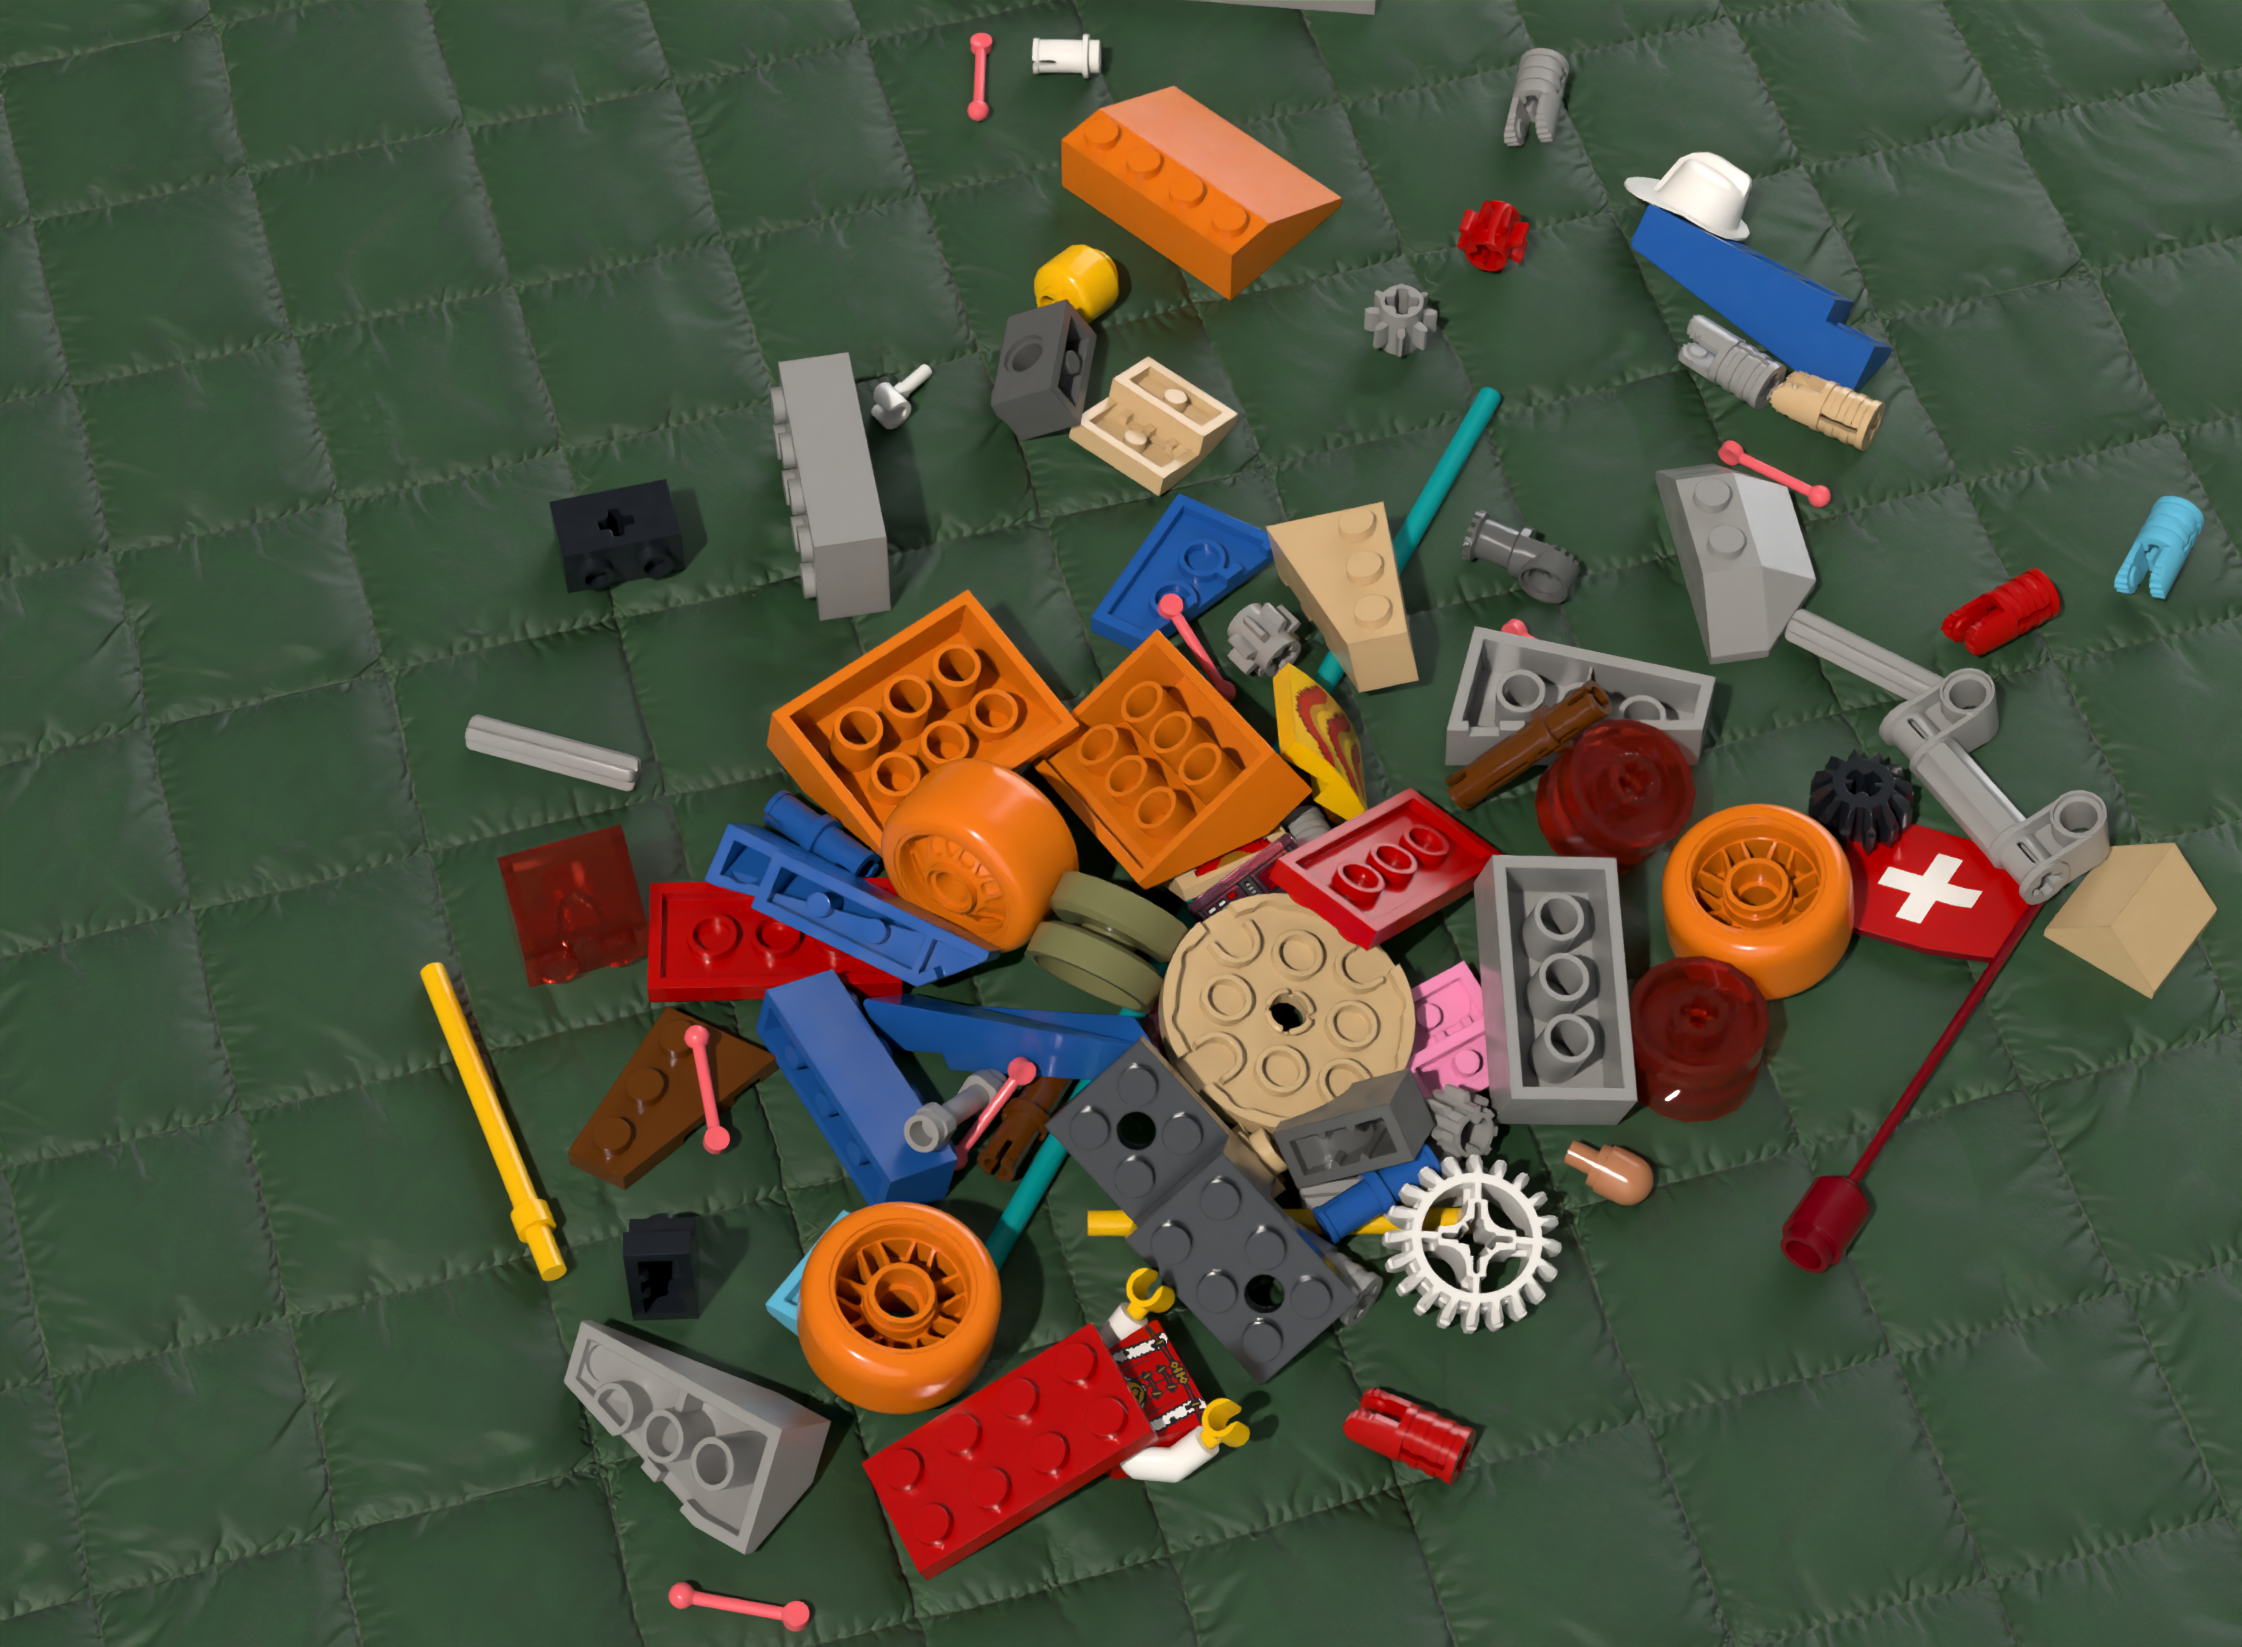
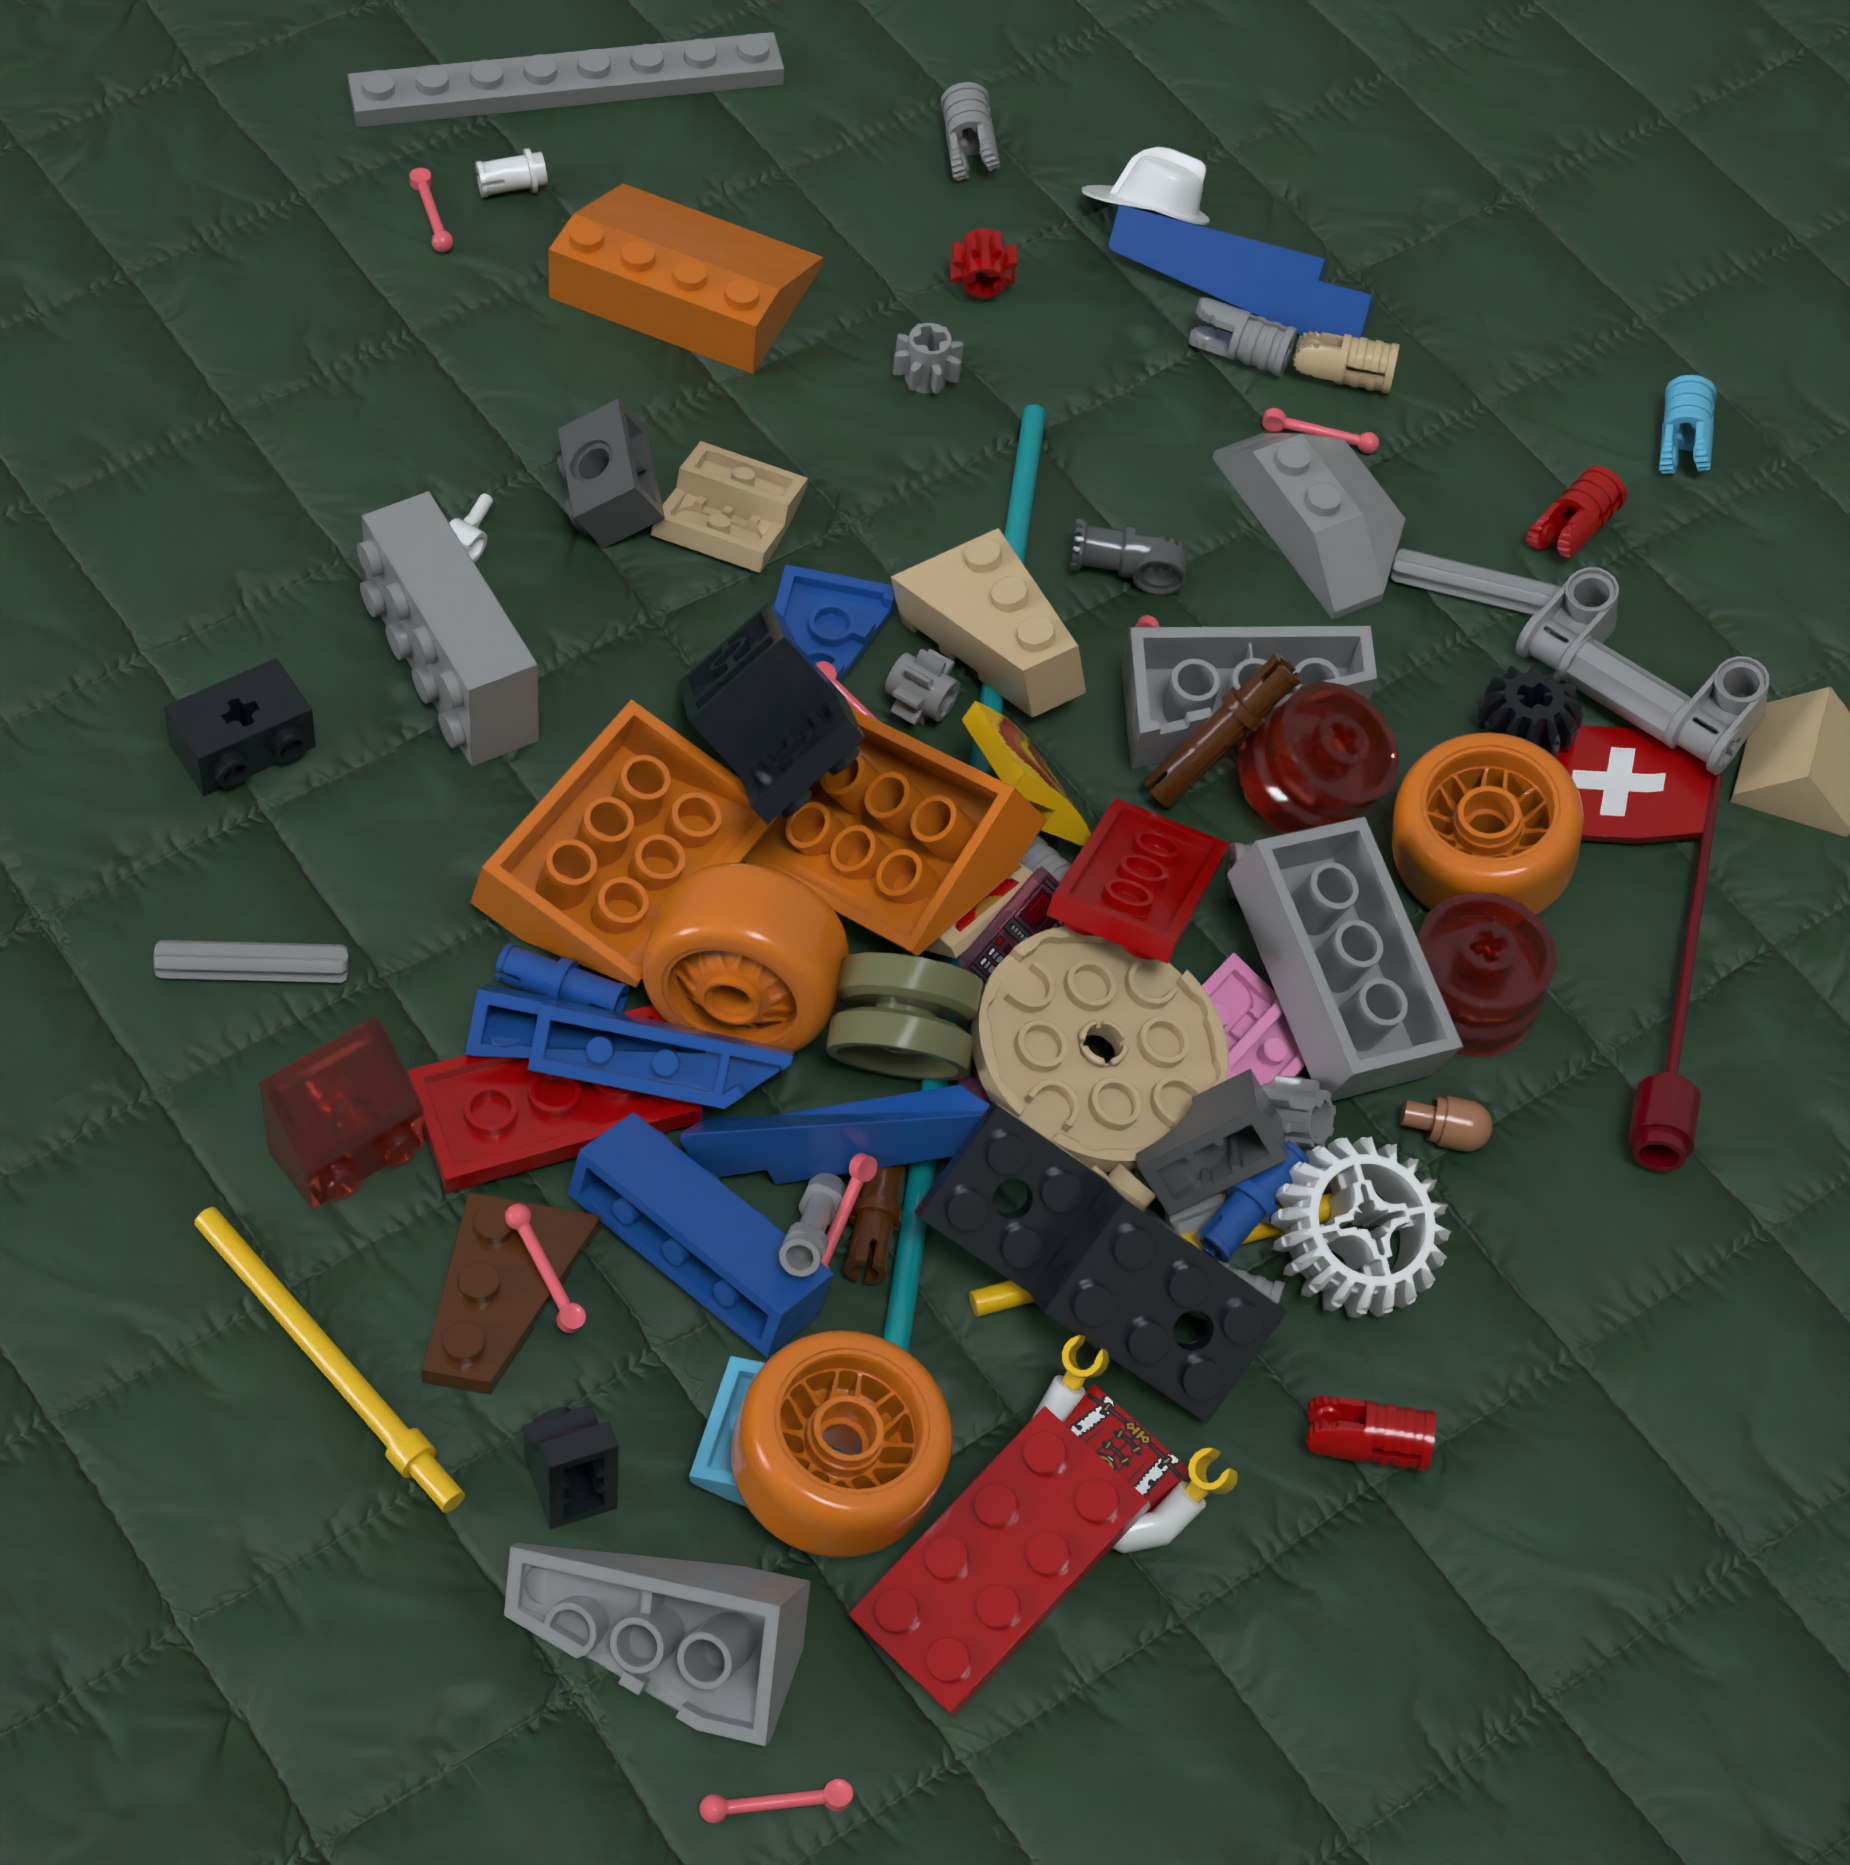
camera: 25 degrees left, 0 degrees up
yellow head [1034,244,1119,324] -> none
none -> black bracket [678,601,865,825]

